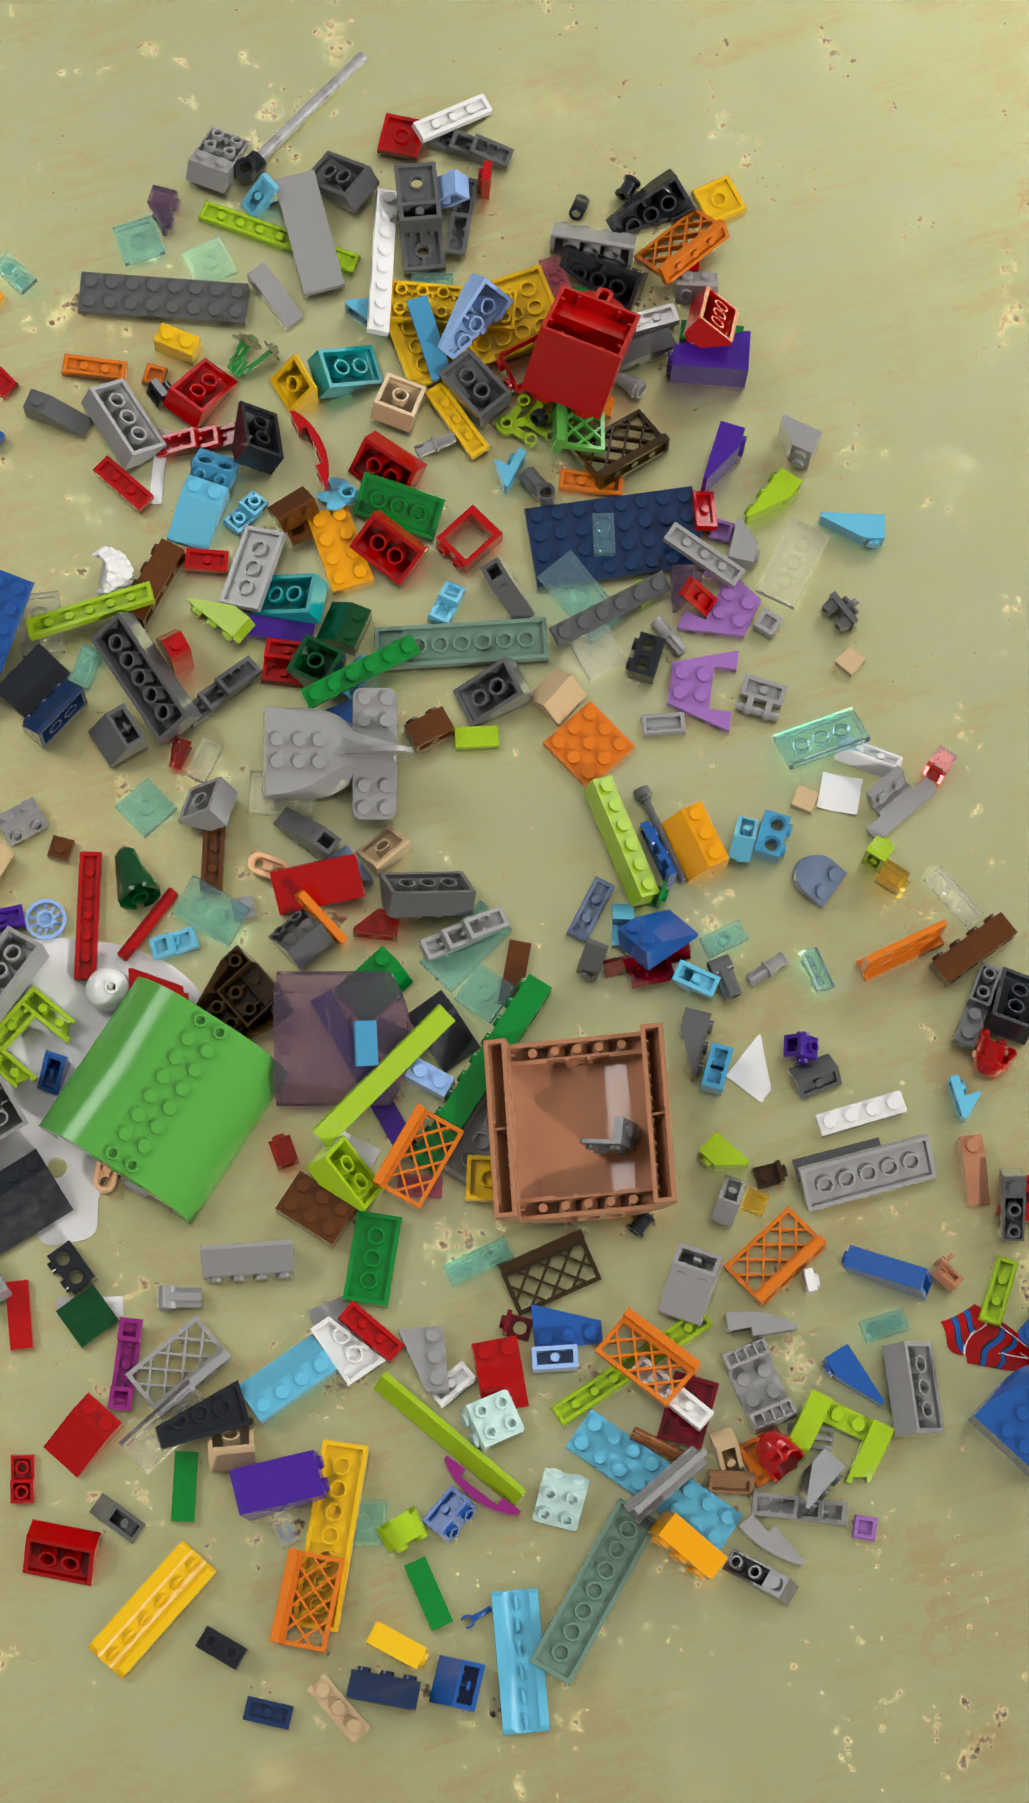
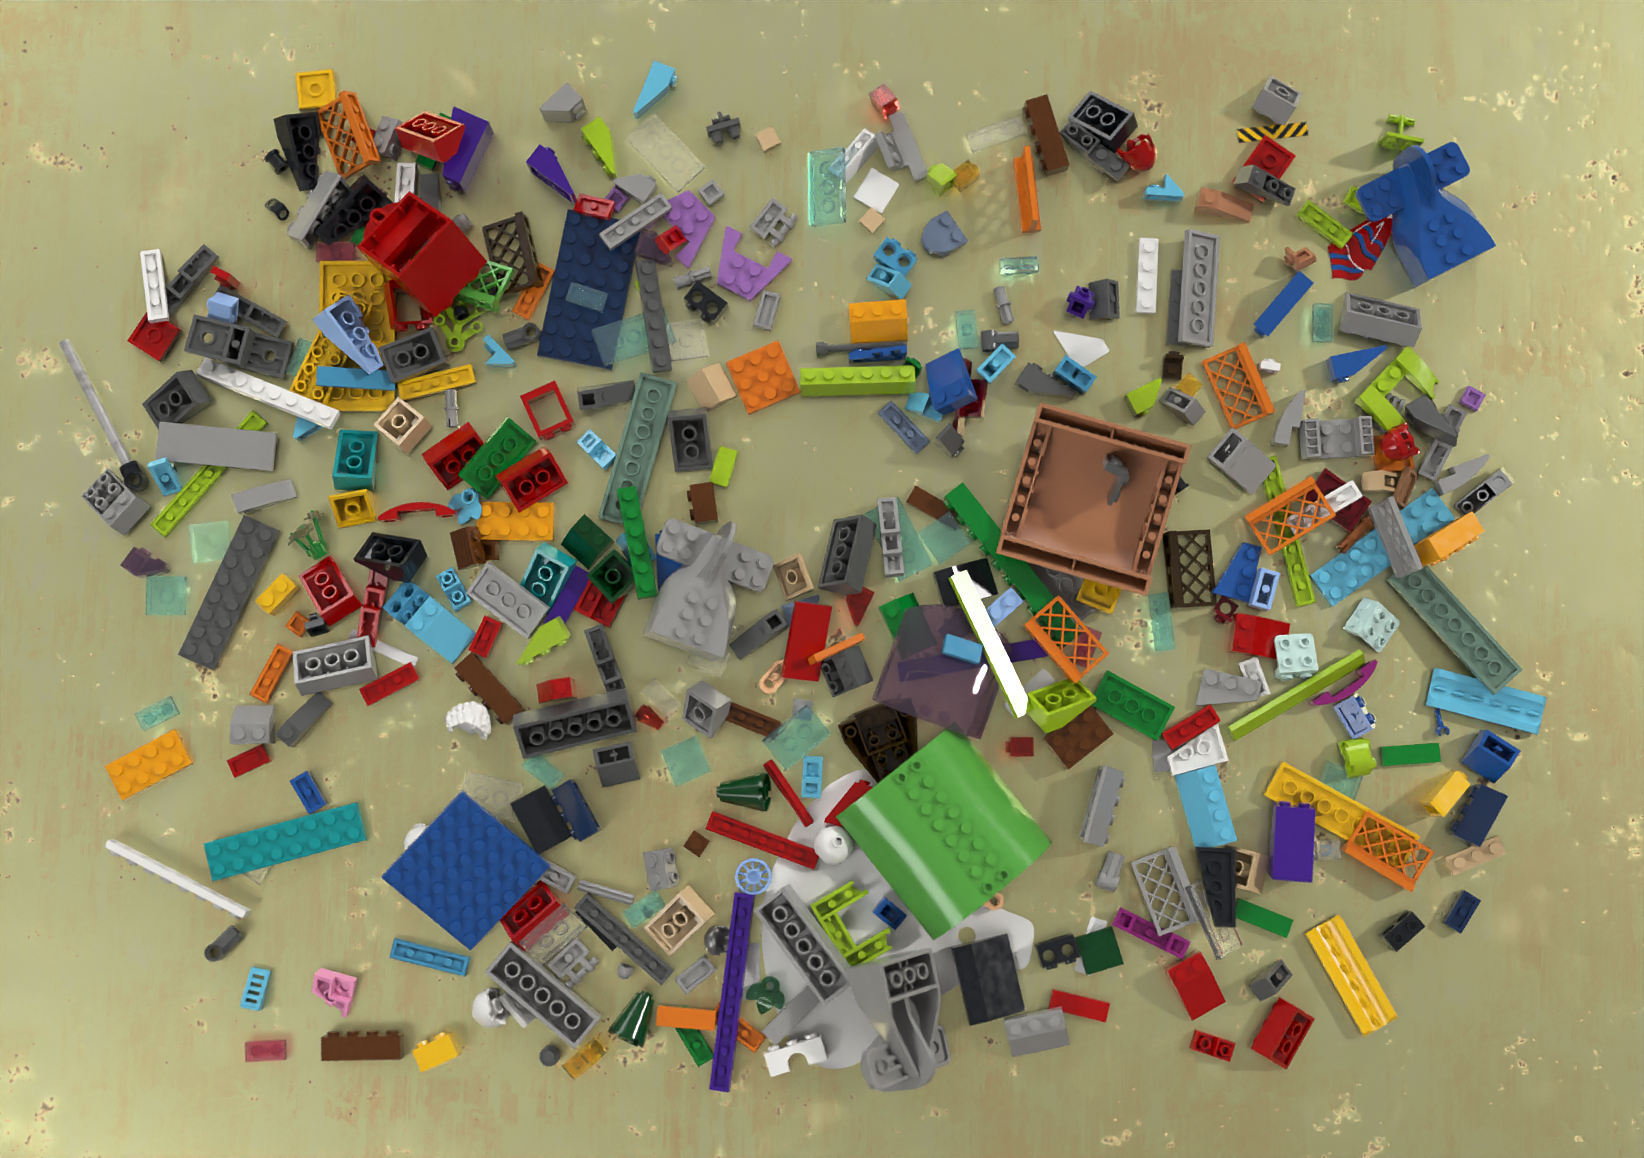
camera: 70 degrees left, 10 degrees up
lime plate [25,581,156,641] -> none
none -> light grey slope [230,705,275,744]

